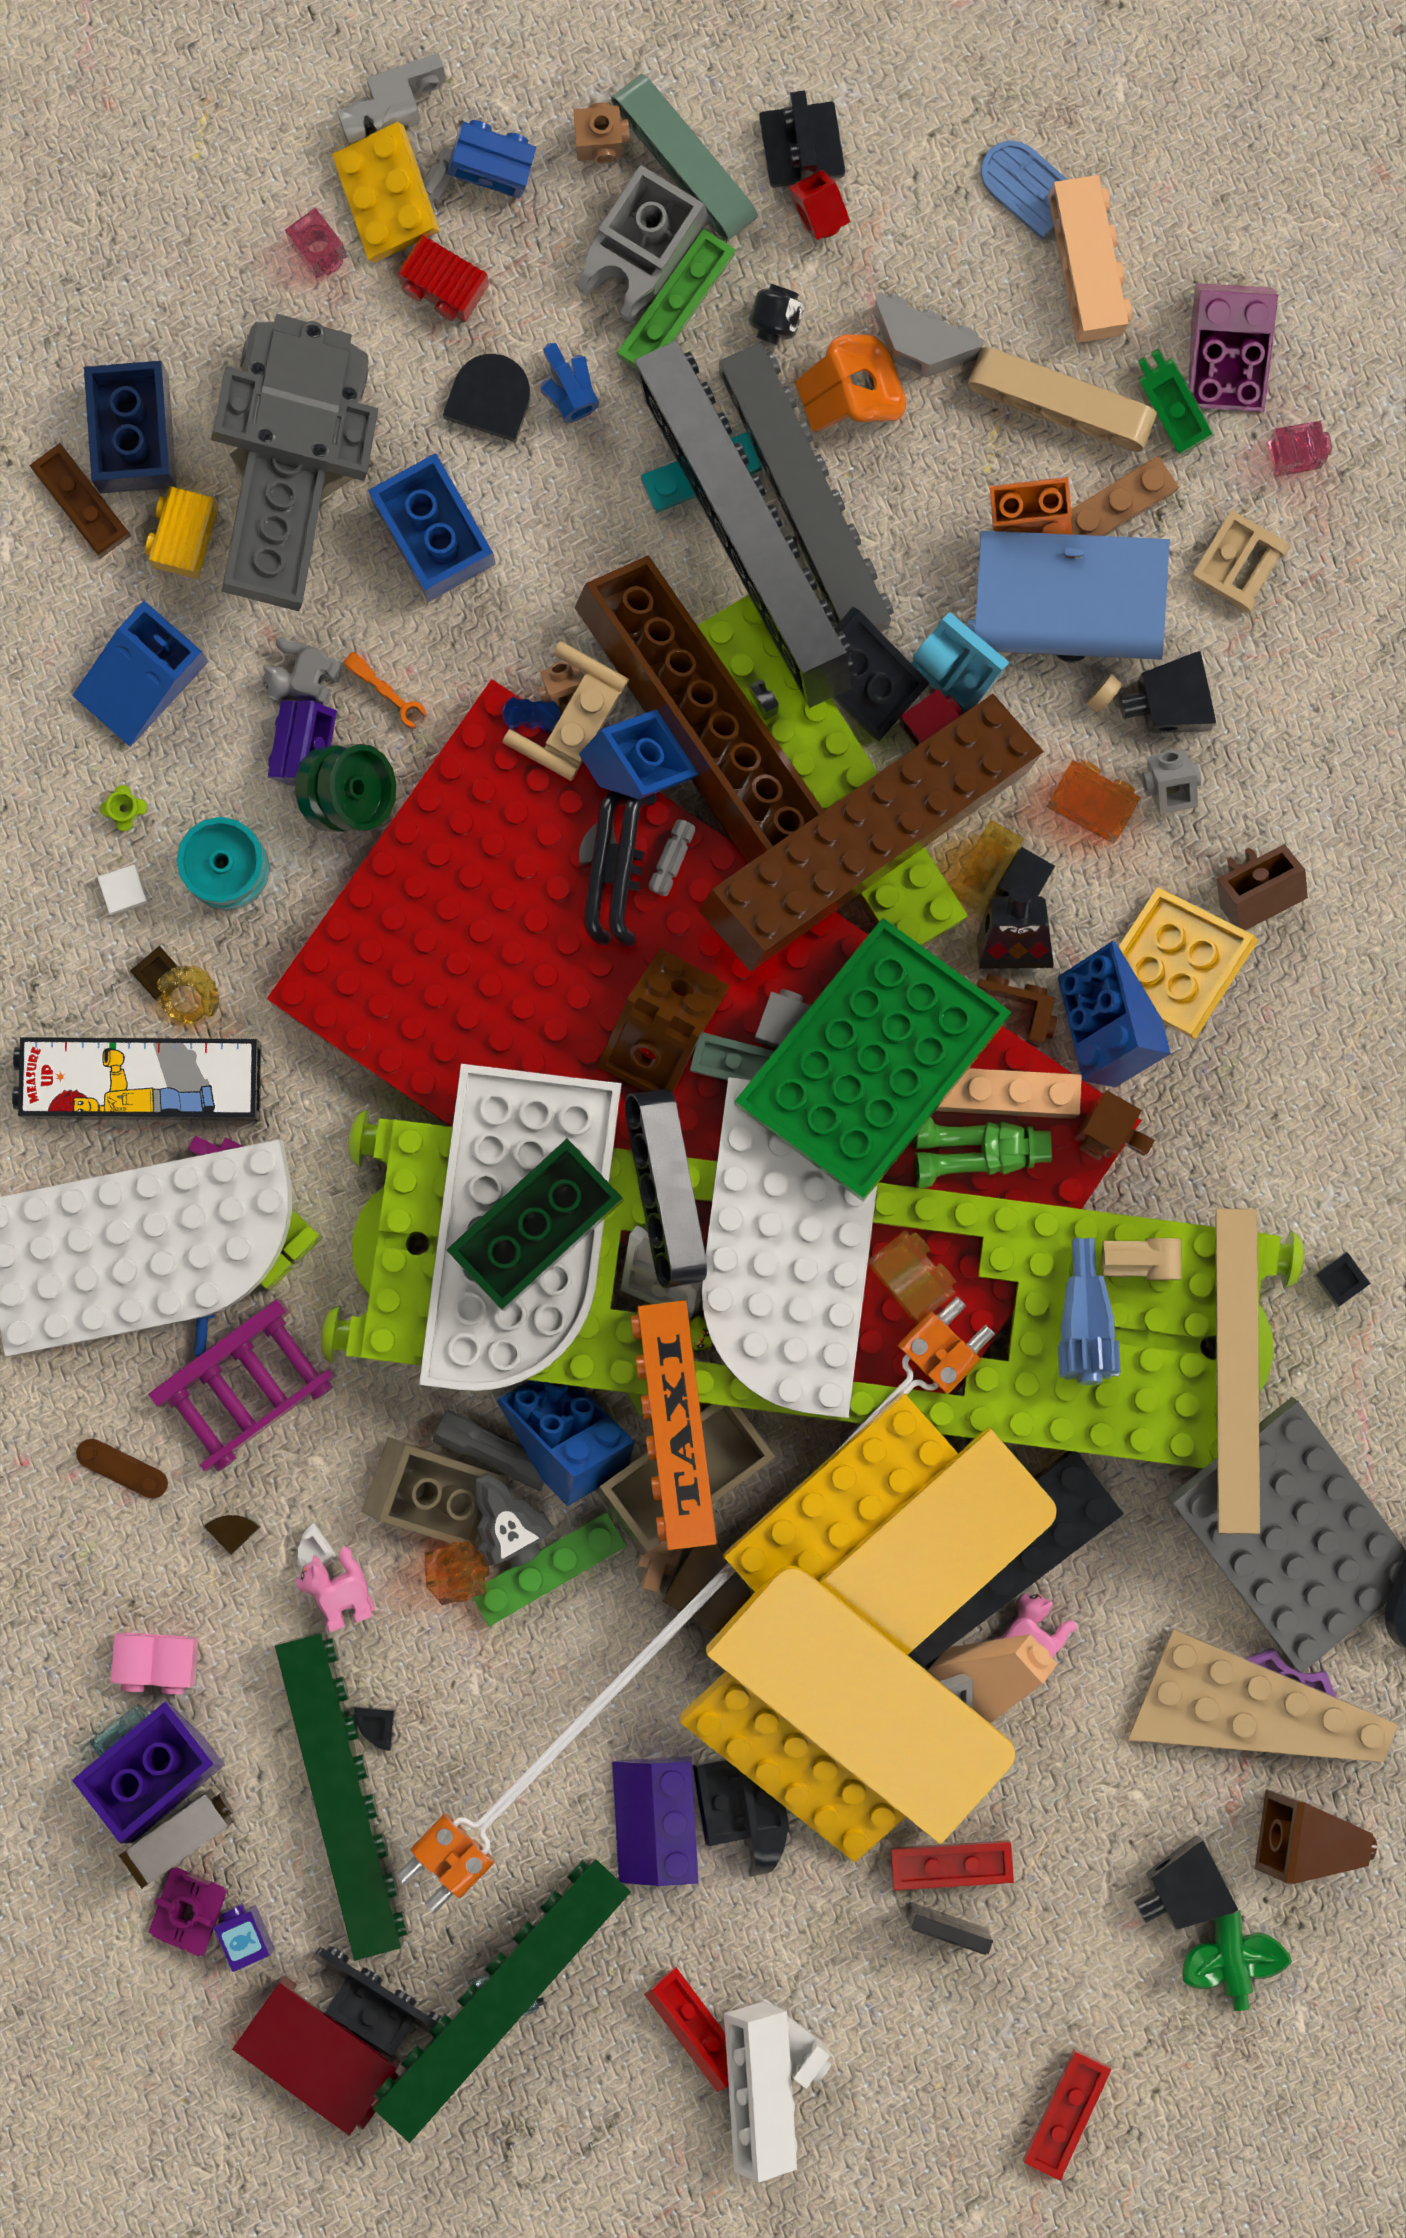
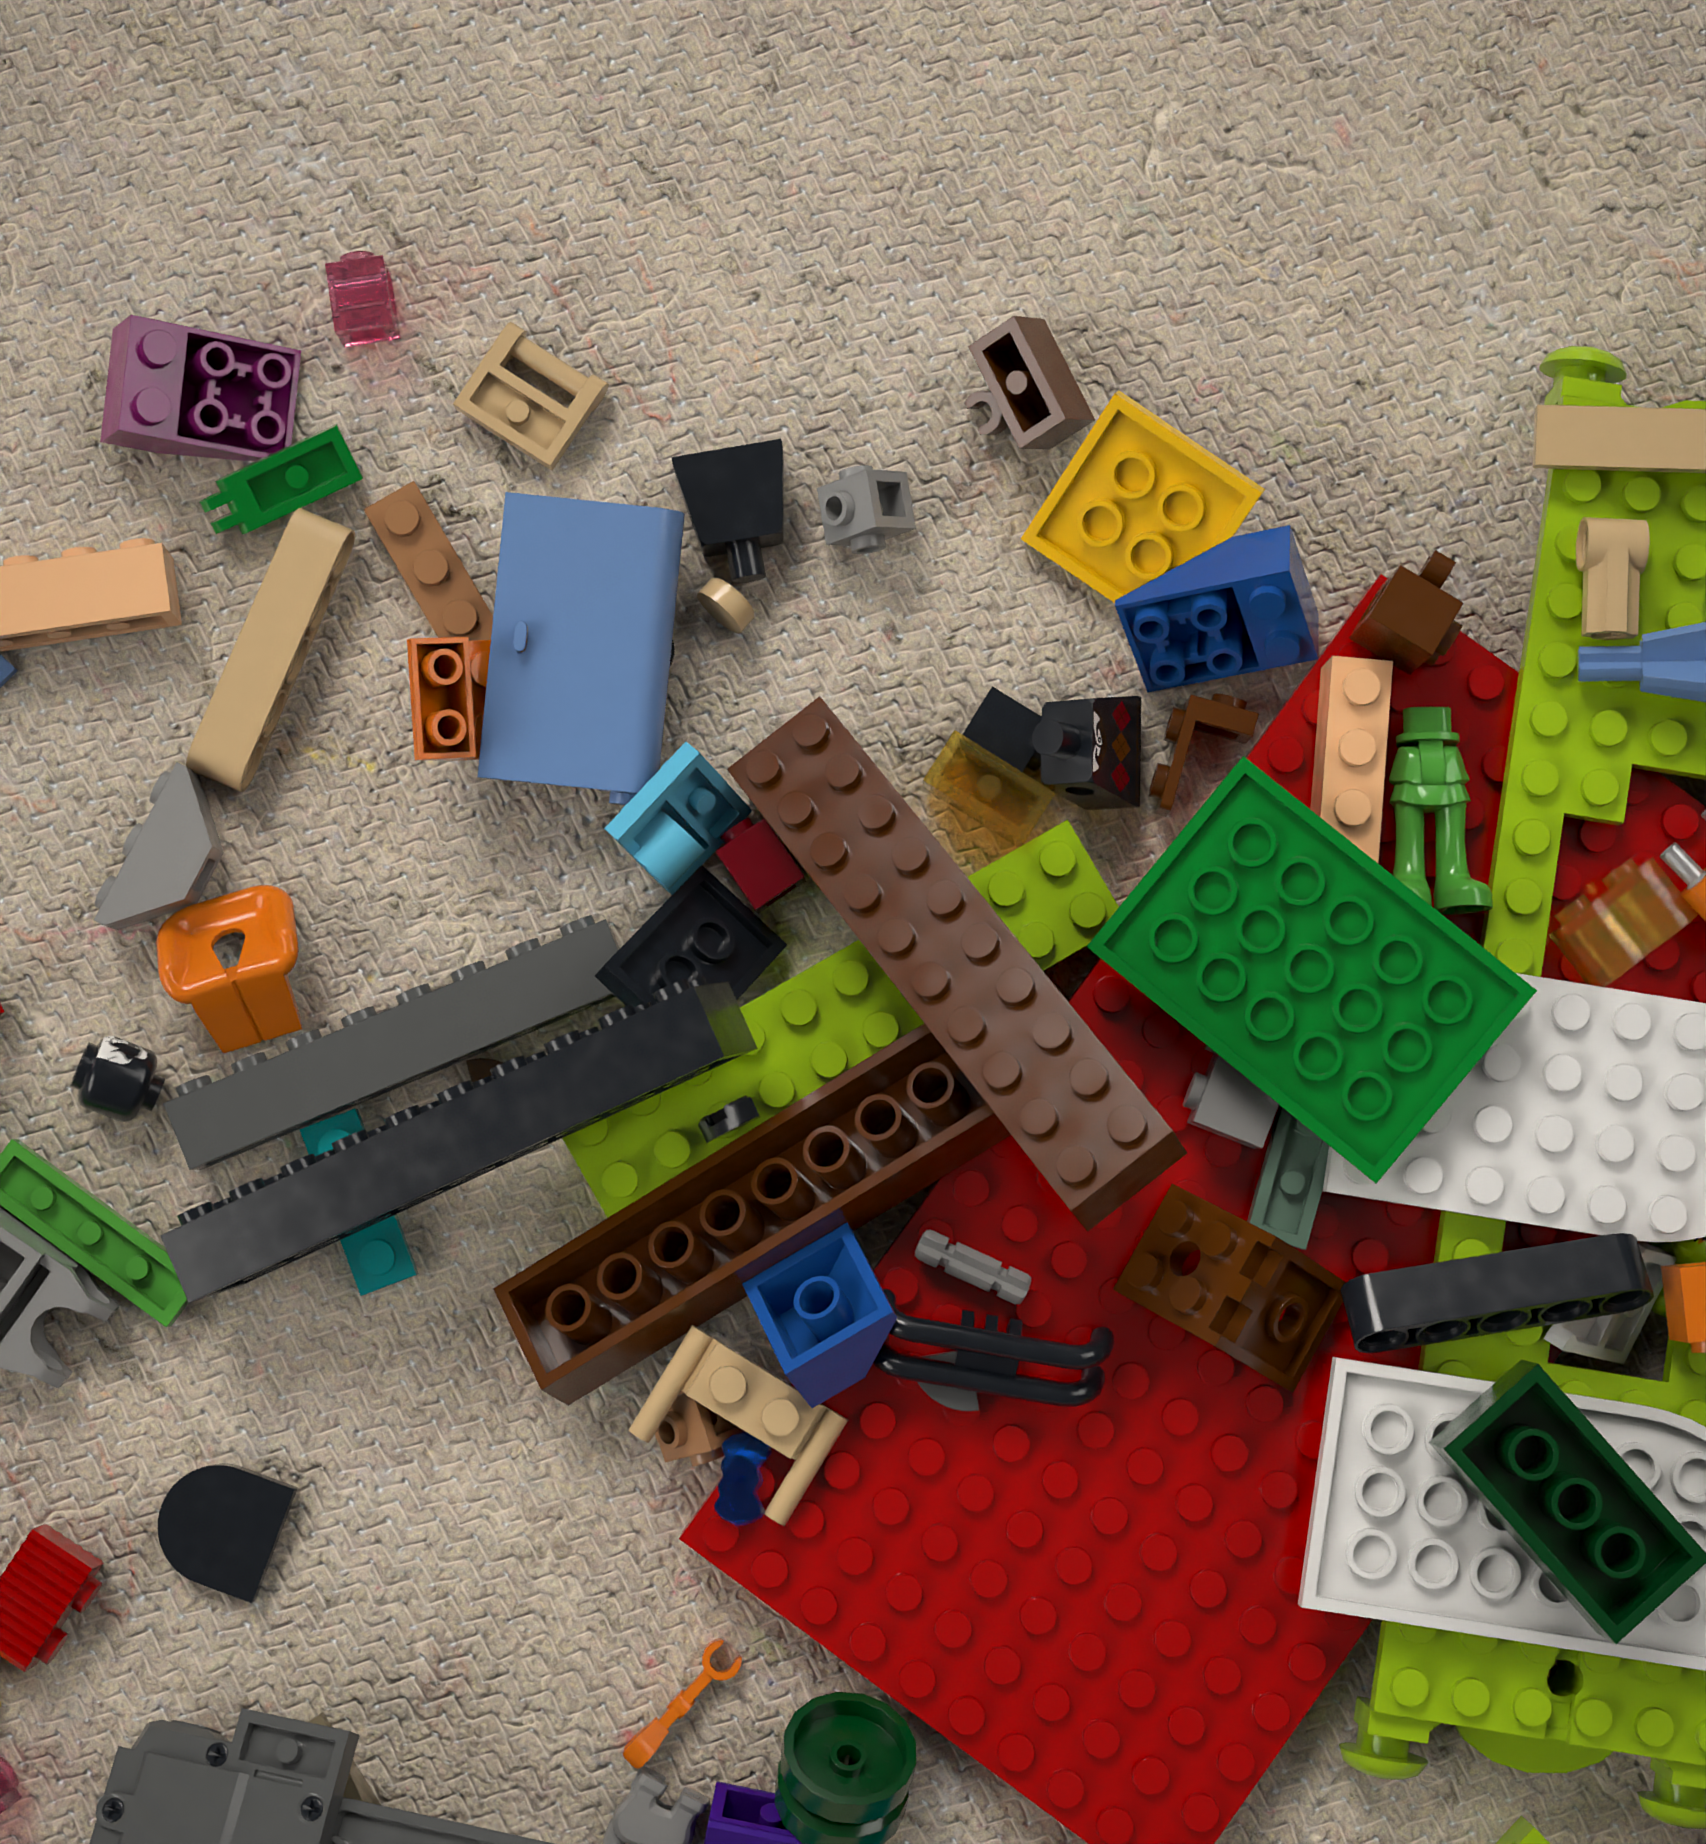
camera: 90 degrees left, 0 degrees up
blue brick [368,453,496,602] -> none
blue rock [541,343,599,423] -> none
clear orange brick [1046,760,1141,844] -> none
black plate [1313,1252,1371,1307] -> none

